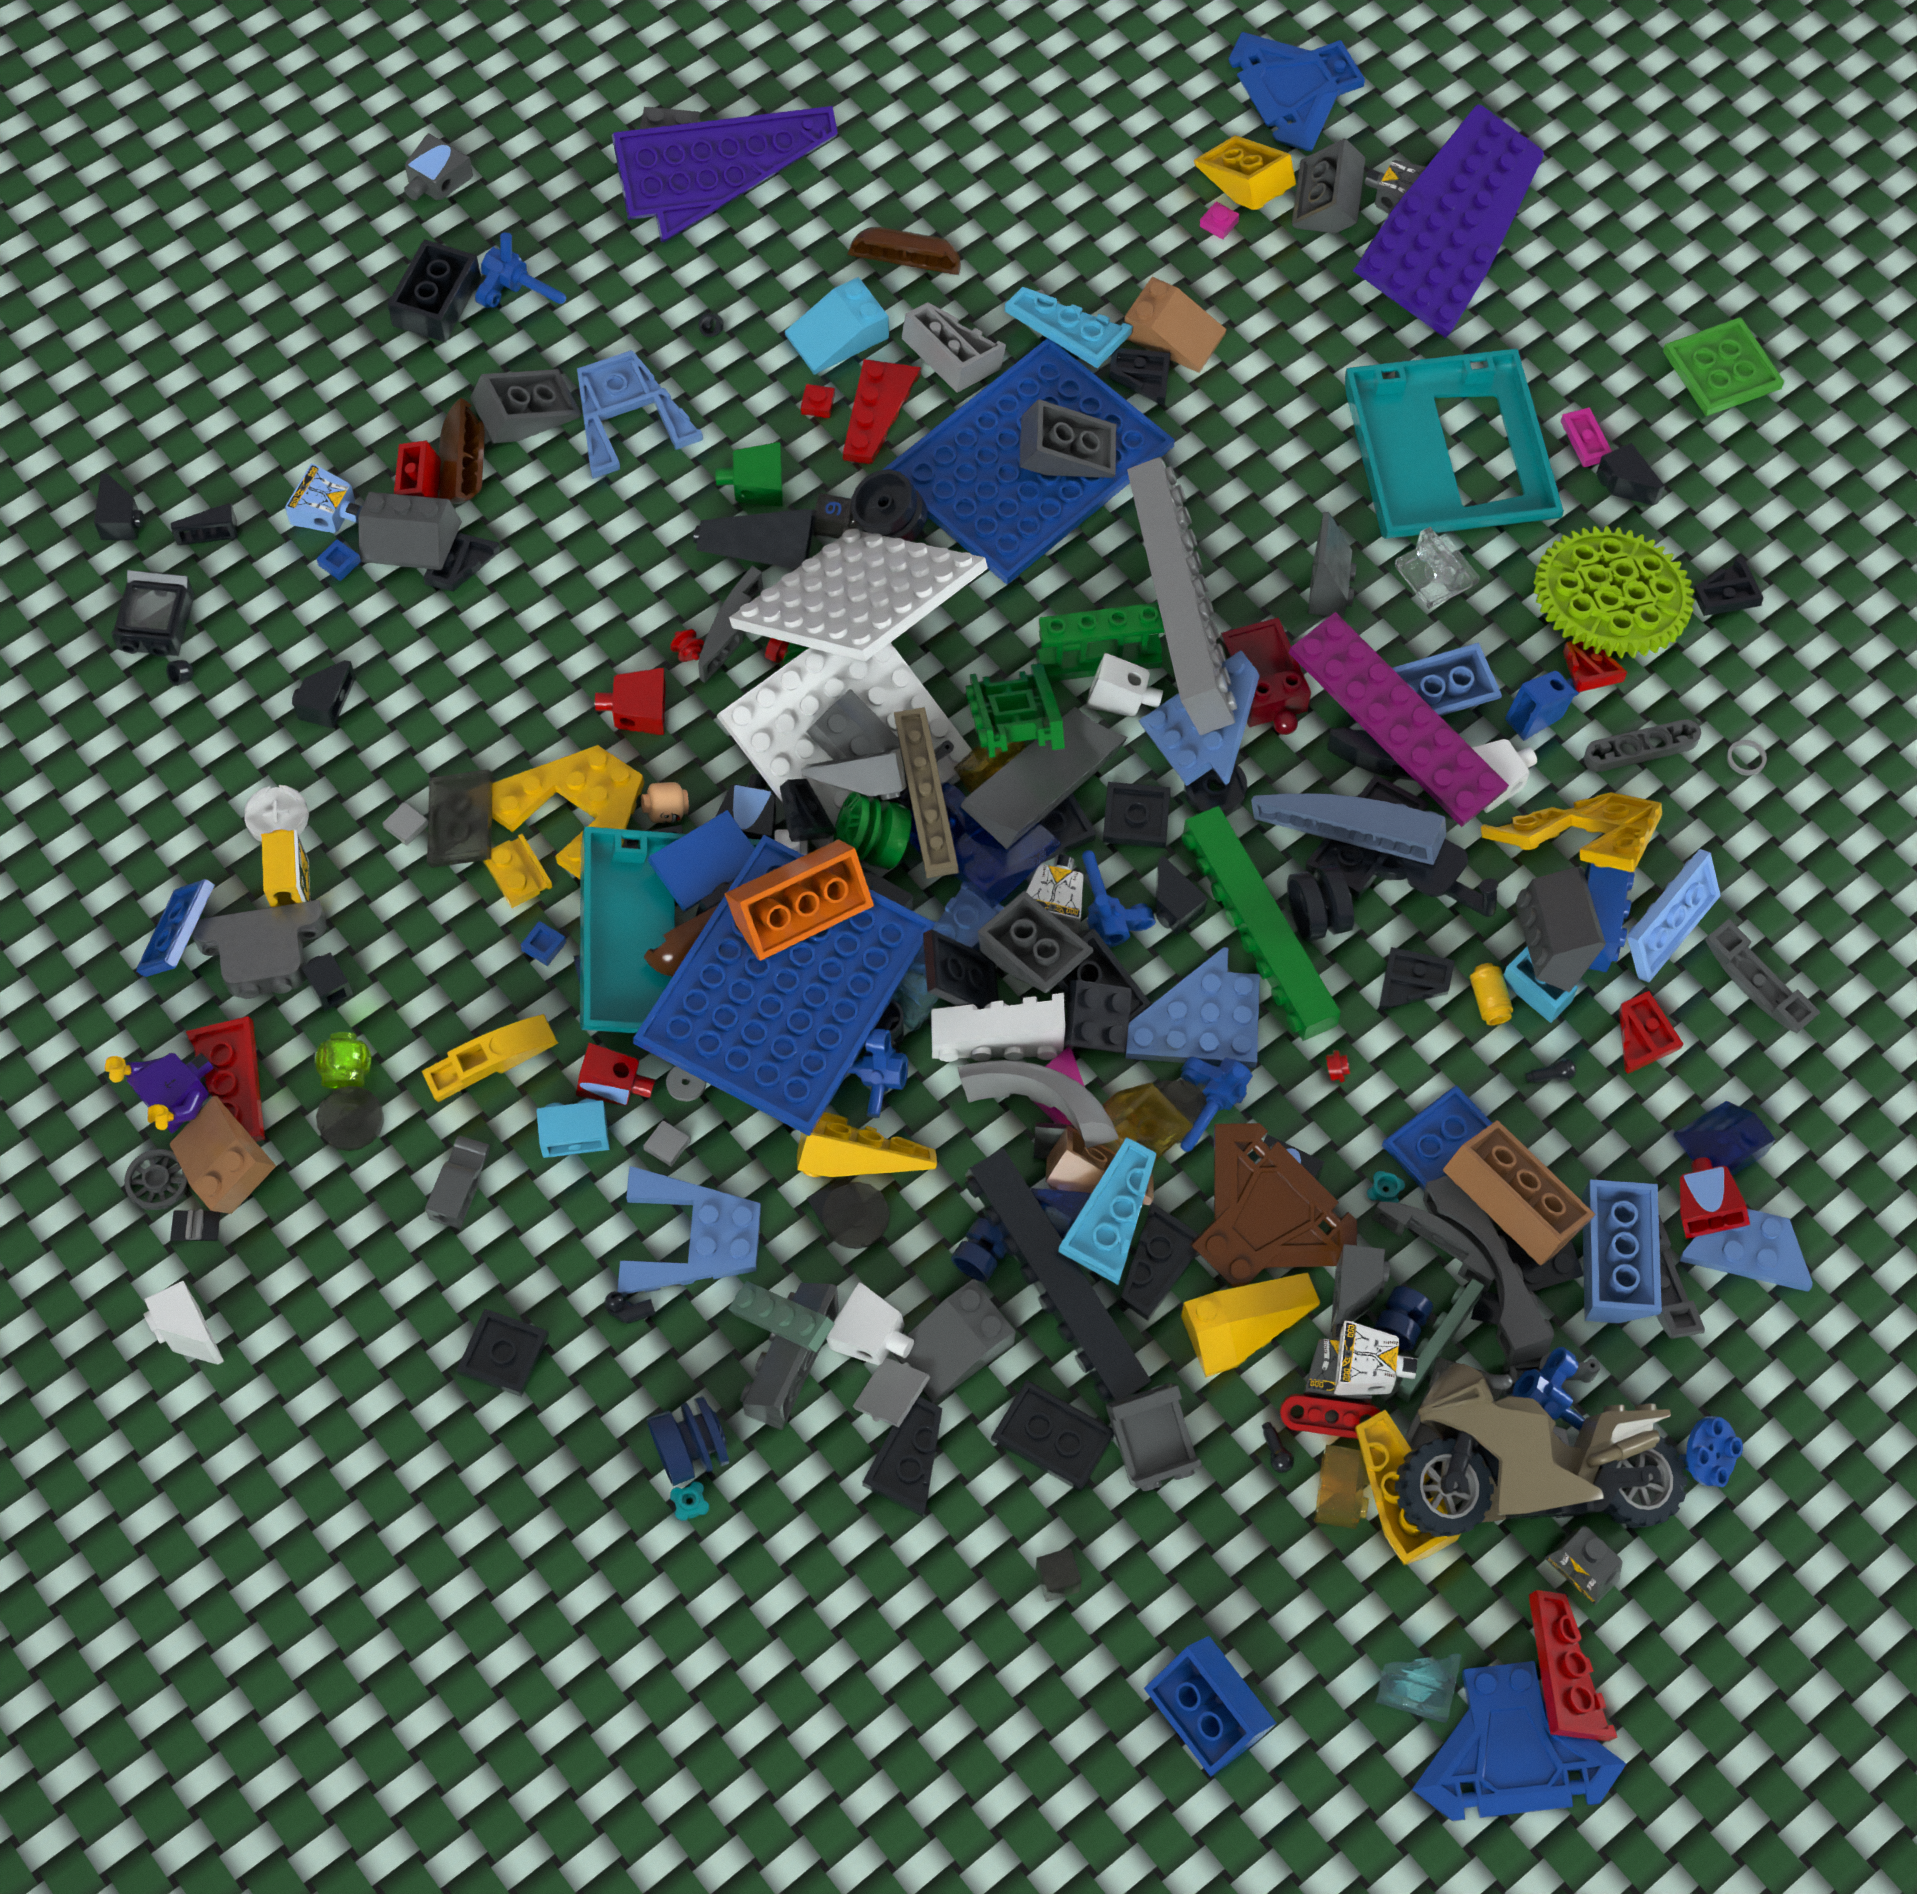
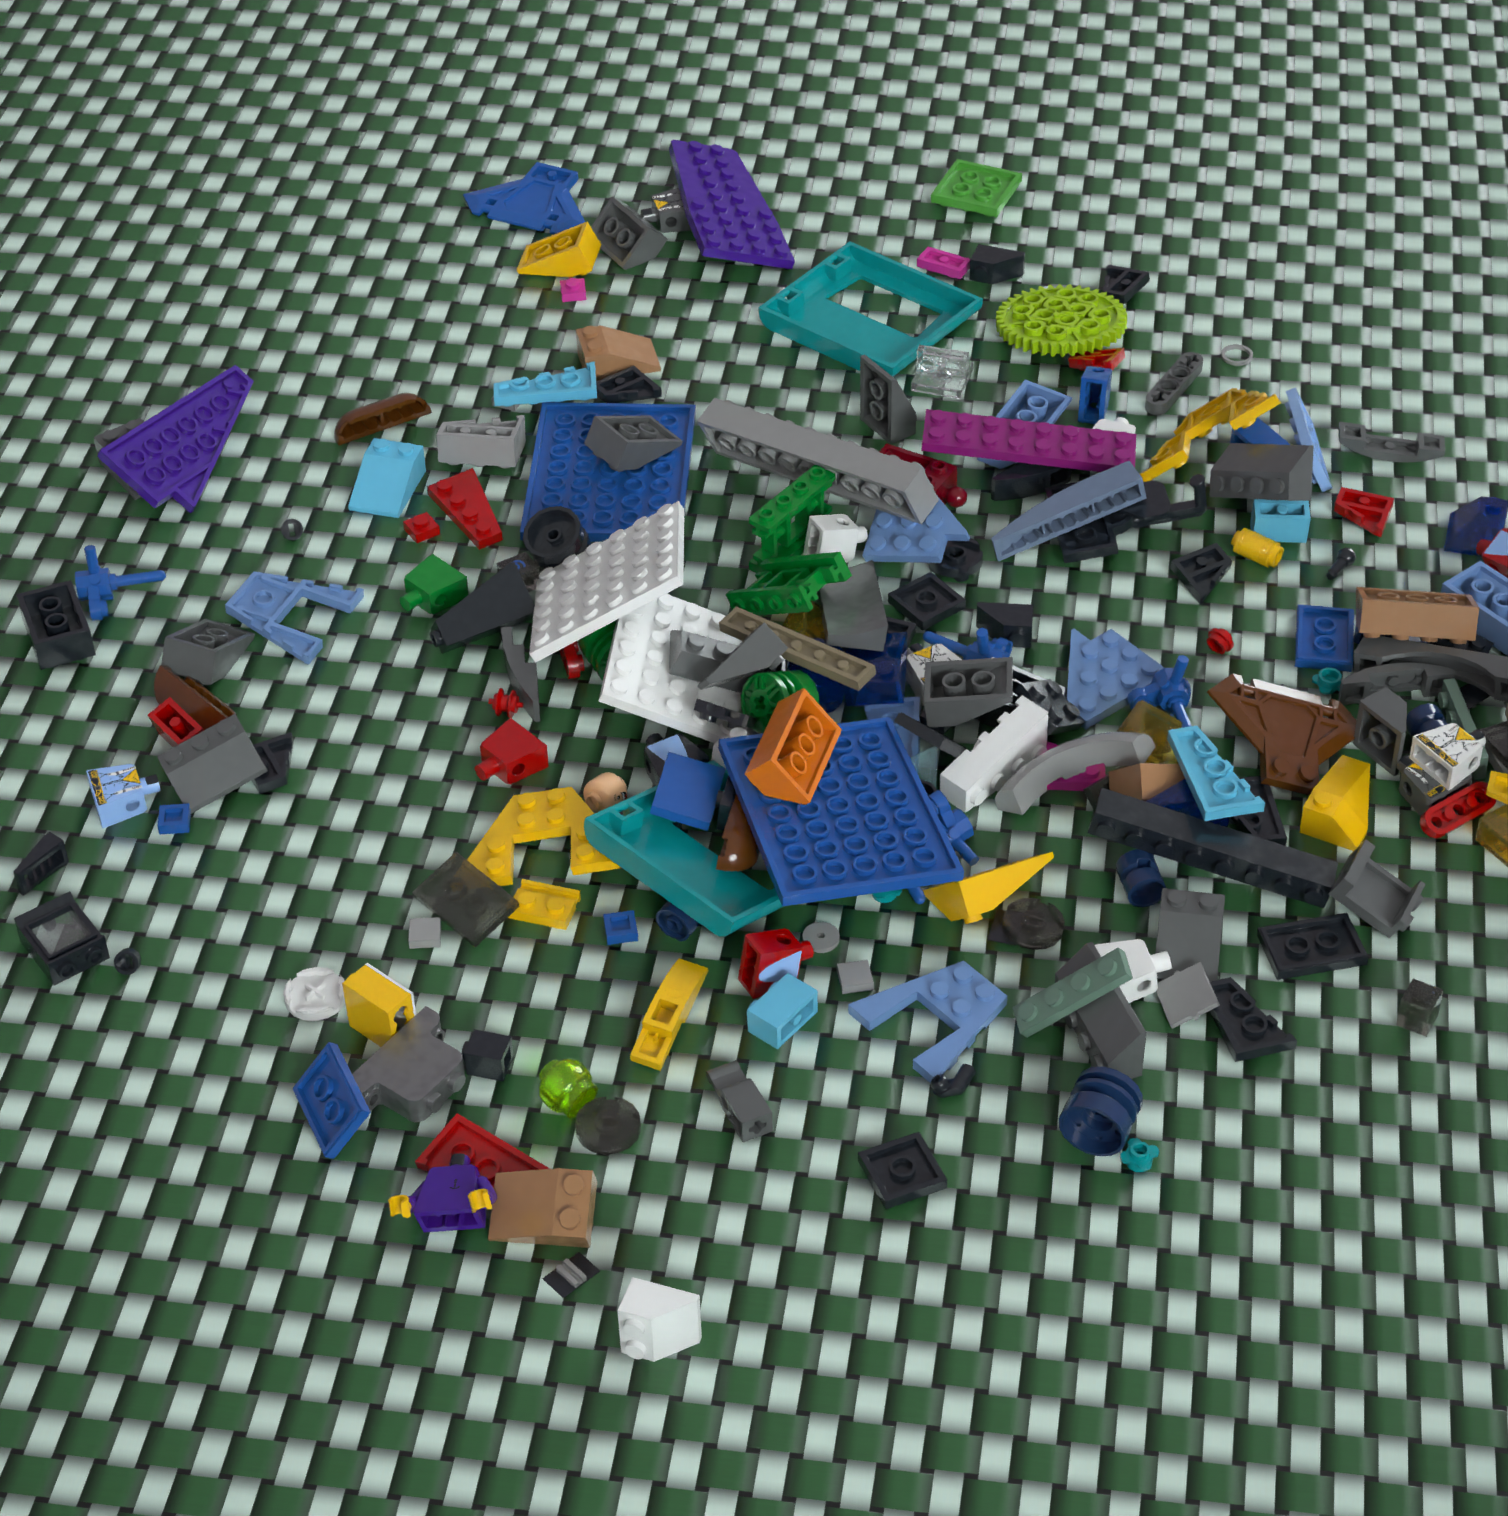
camera: 40 degrees left, 20 degrees down
dark grey wheel [124,1149,189,1210] -> none
black slope [292,660,356,728] -> none
green brick [1181,806,1341,1041] -> none
black piece [1262,1422,1294,1473] -> none
black wheel [1287,863,1354,942] -> none

